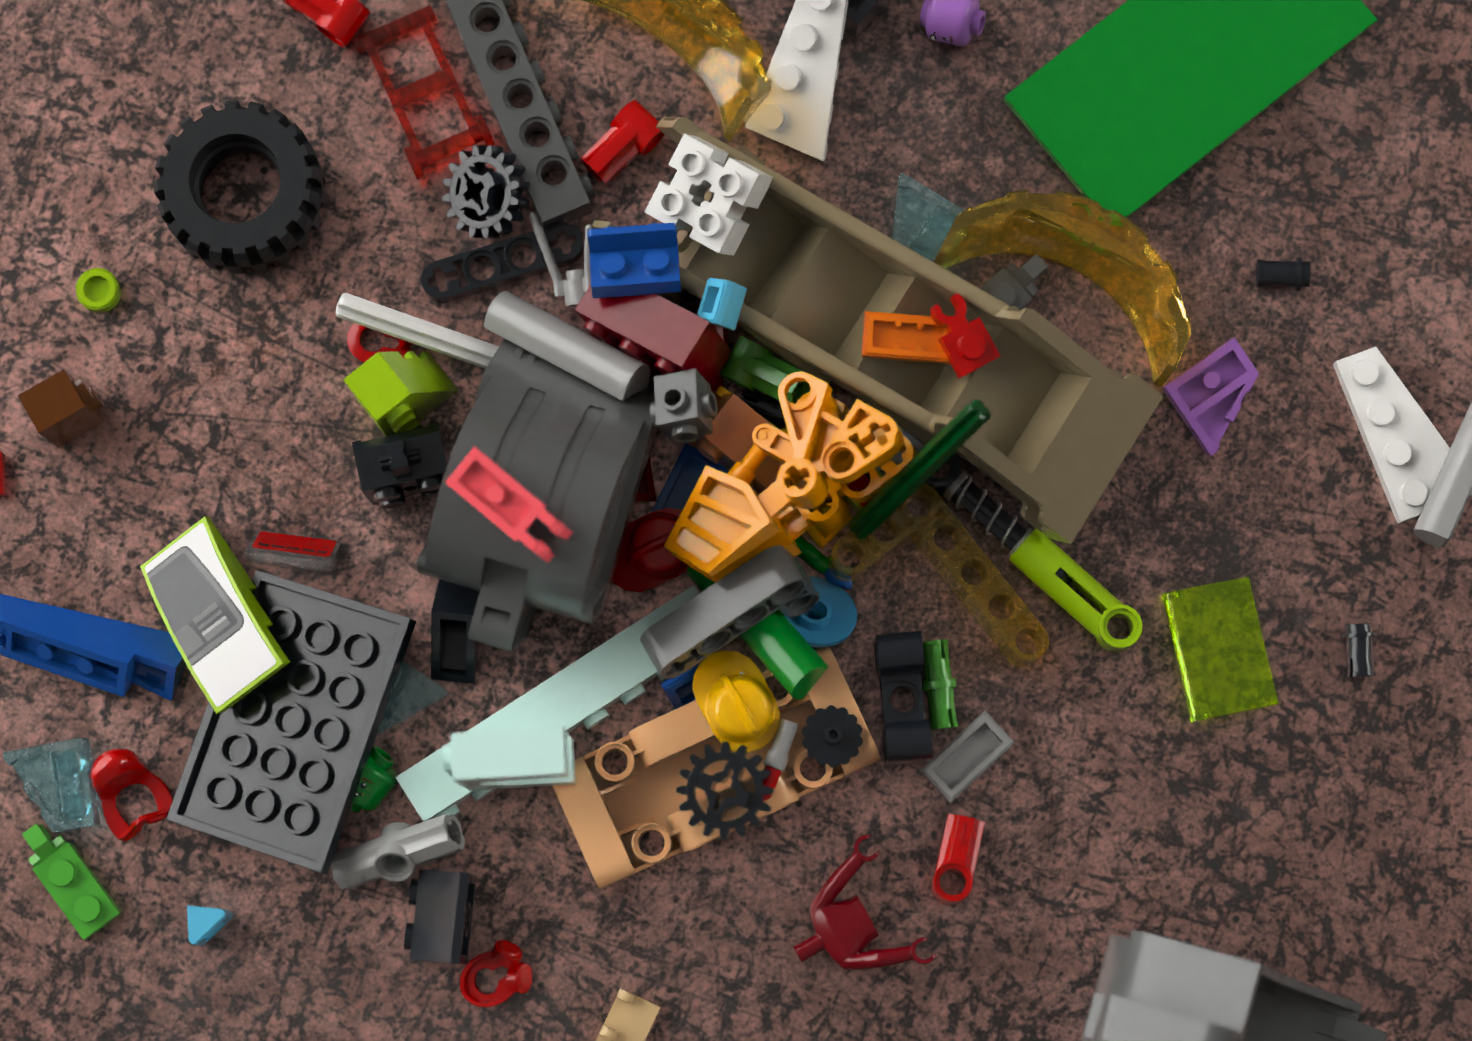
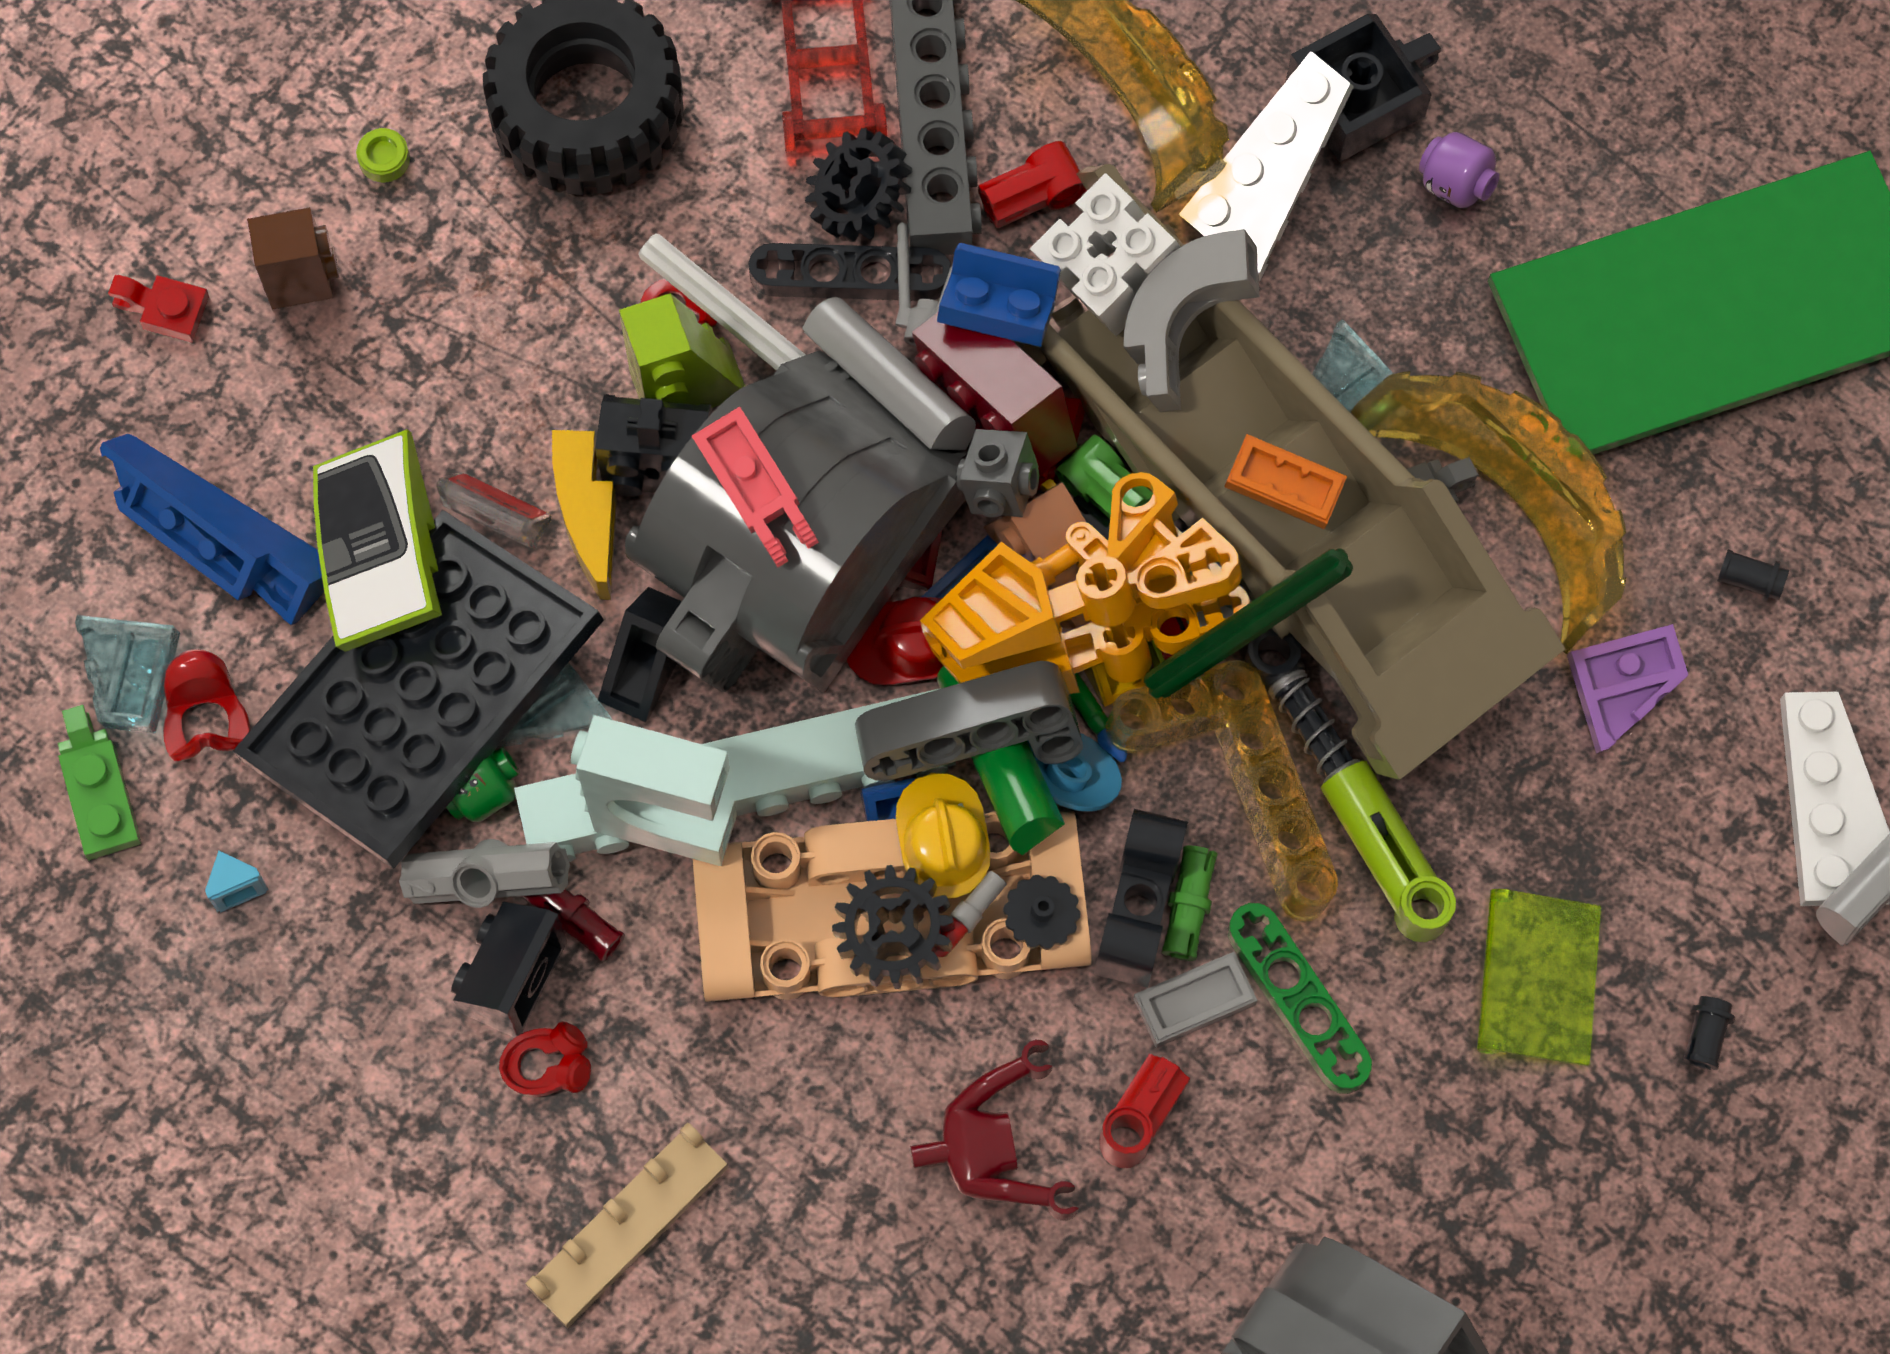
camera: 15 degrees right, 10 degrees down
medium azure slope [697,278,747,331] -> none
red plate [930,293,1001,379] -> none
none -> dark red pin [520,889,625,962]
none -> yellow slope [552,430,617,600]
none -> light grey arch [1124,229,1260,412]
none -> green beam [1228,903,1372,1094]

